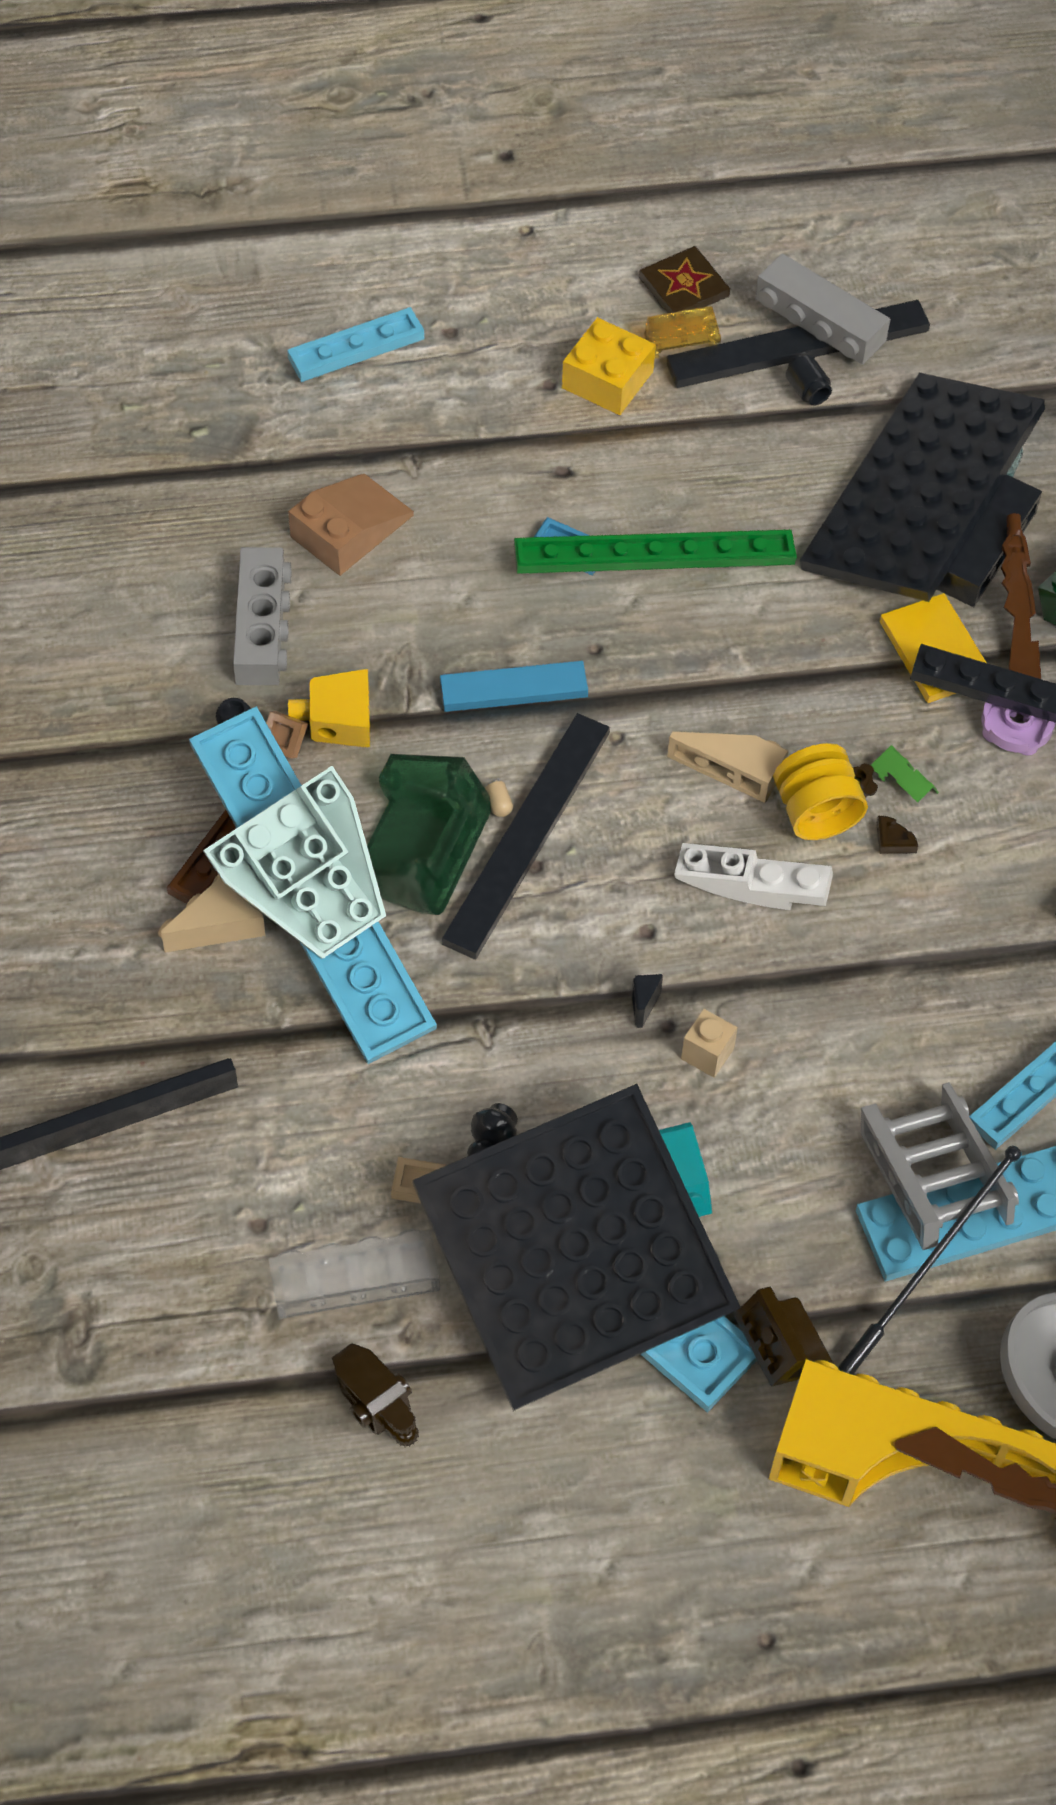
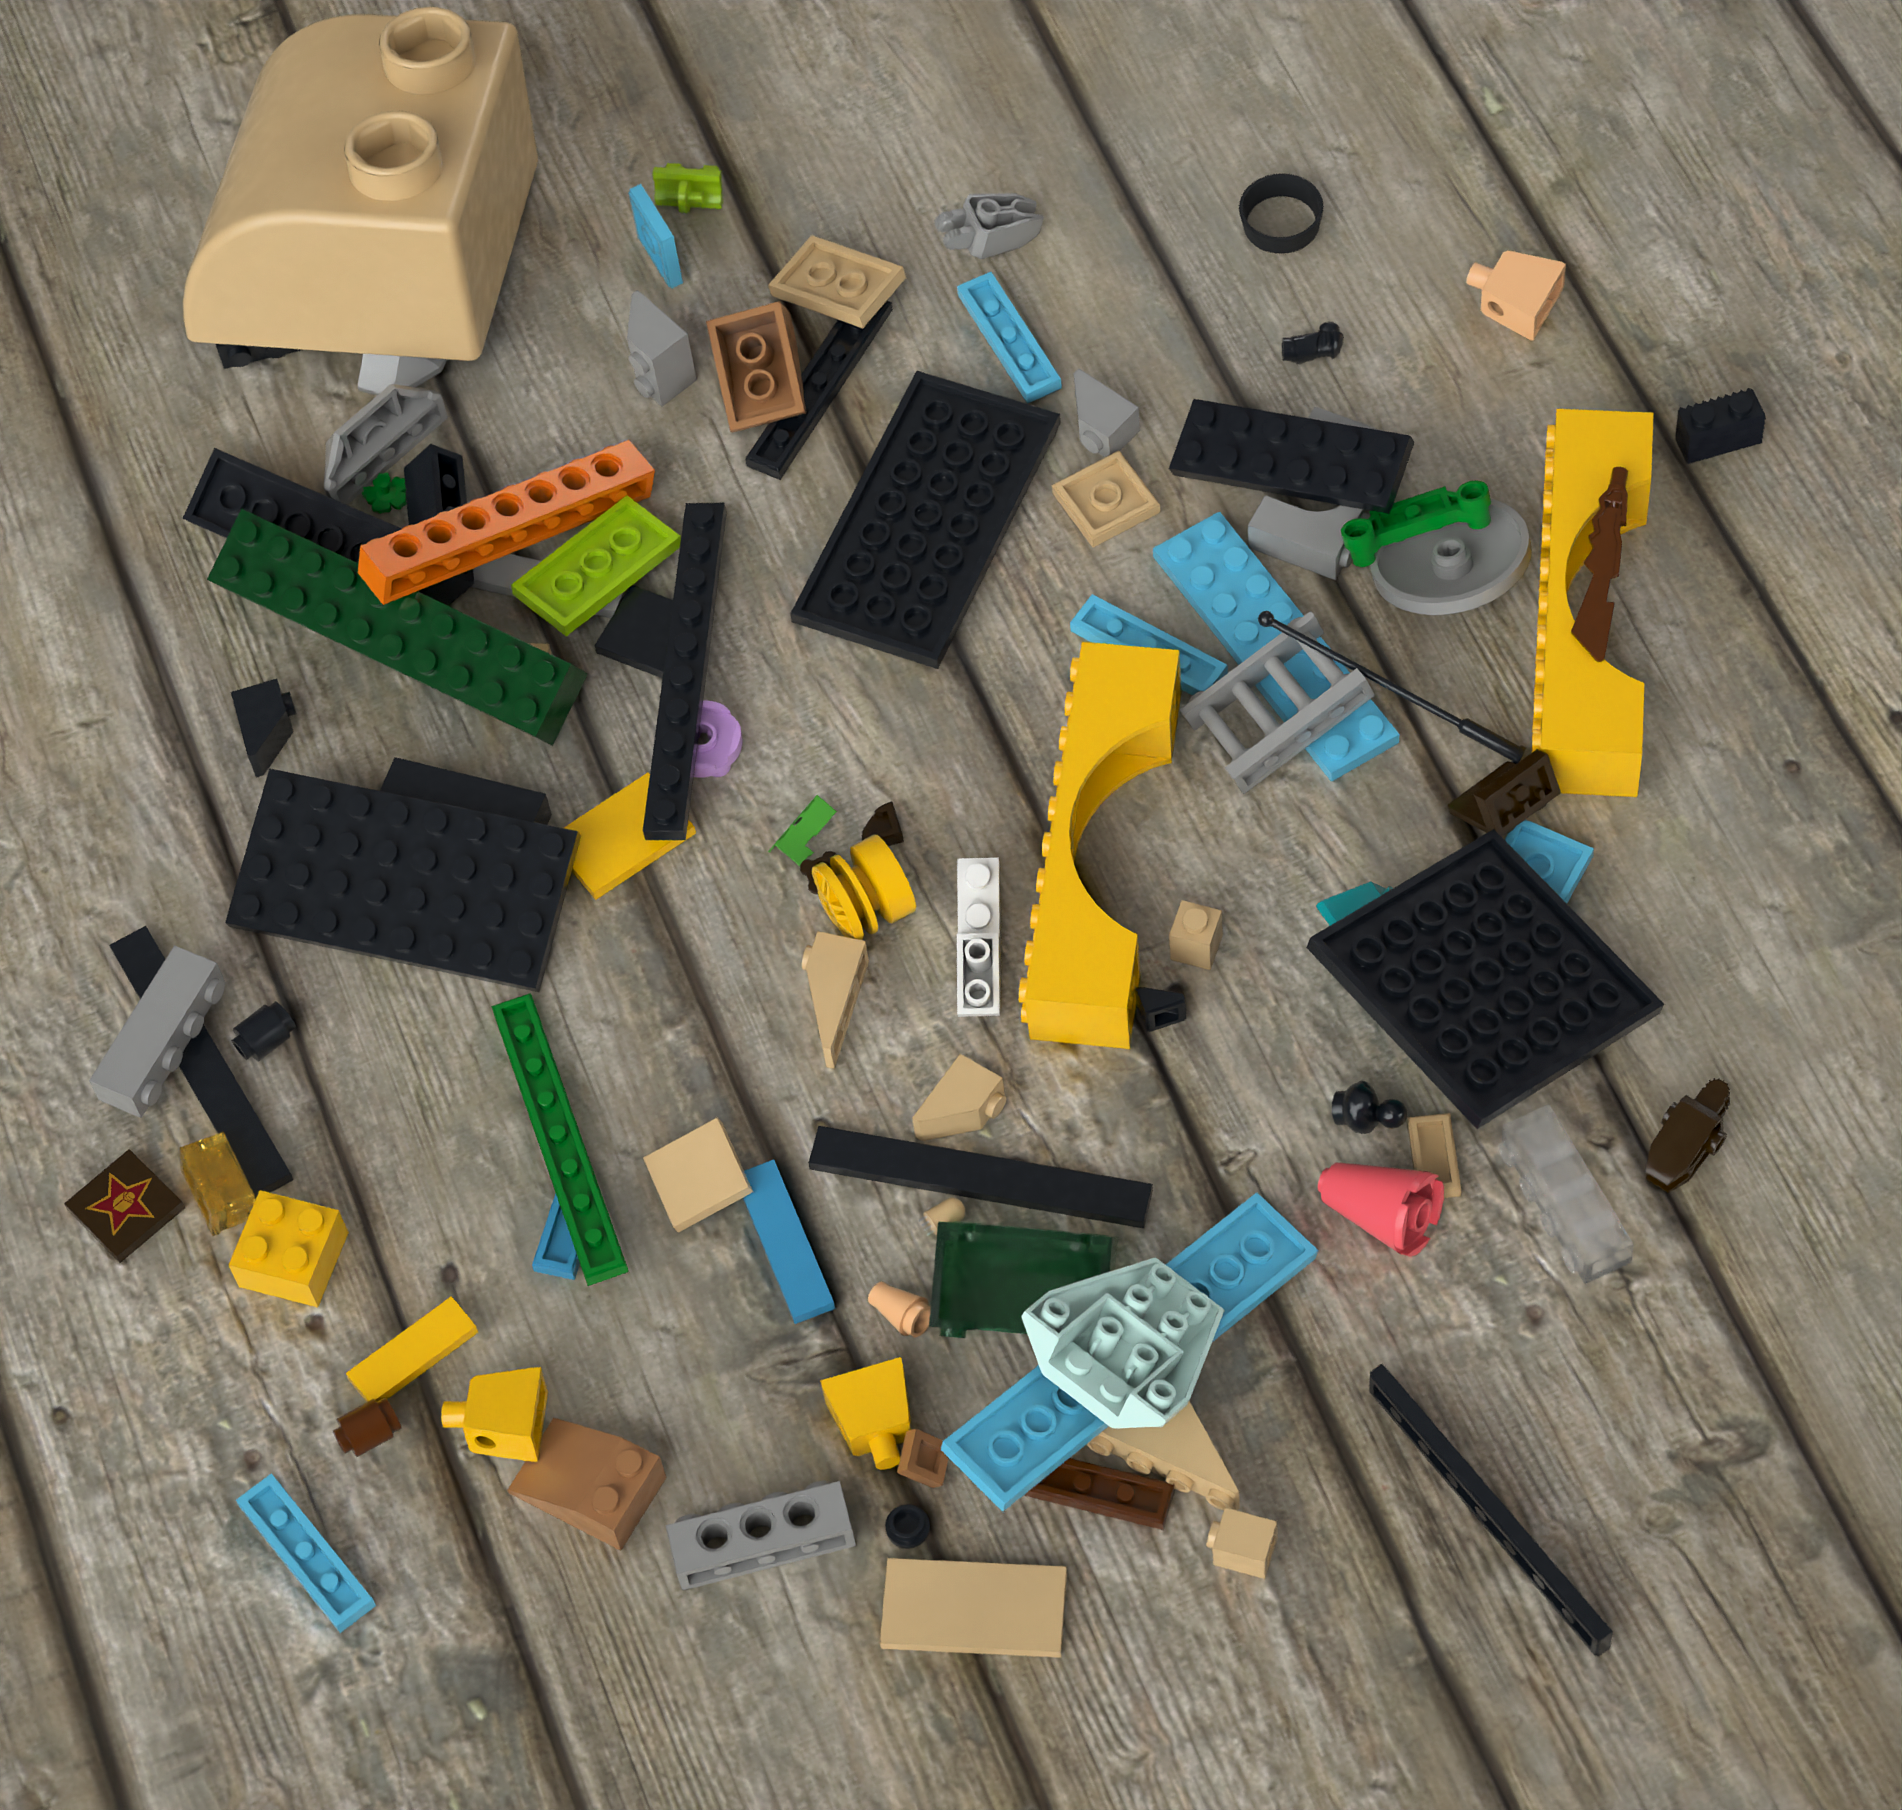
camera: 95 degrees left, 0 degrees up
reddish brown sword [1000,513,1041,679] -> none
none -> reddish brown brick [333,1398,402,1457]
none -> yellow tile [346,1296,479,1402]
none -> yellow torso [441,1367,548,1462]
none -> tan tile [643,1117,753,1233]
none -> light nougat cone [868,1281,934,1337]
none -> tan tile [880,1558,1067,1658]
none -> tan slope [912,1054,1006,1141]
none -> yellow arch [1019,642,1182,1049]
none -> tan brick [1206,1507,1278,1579]
none -> coral cone [1318,1162,1444,1257]

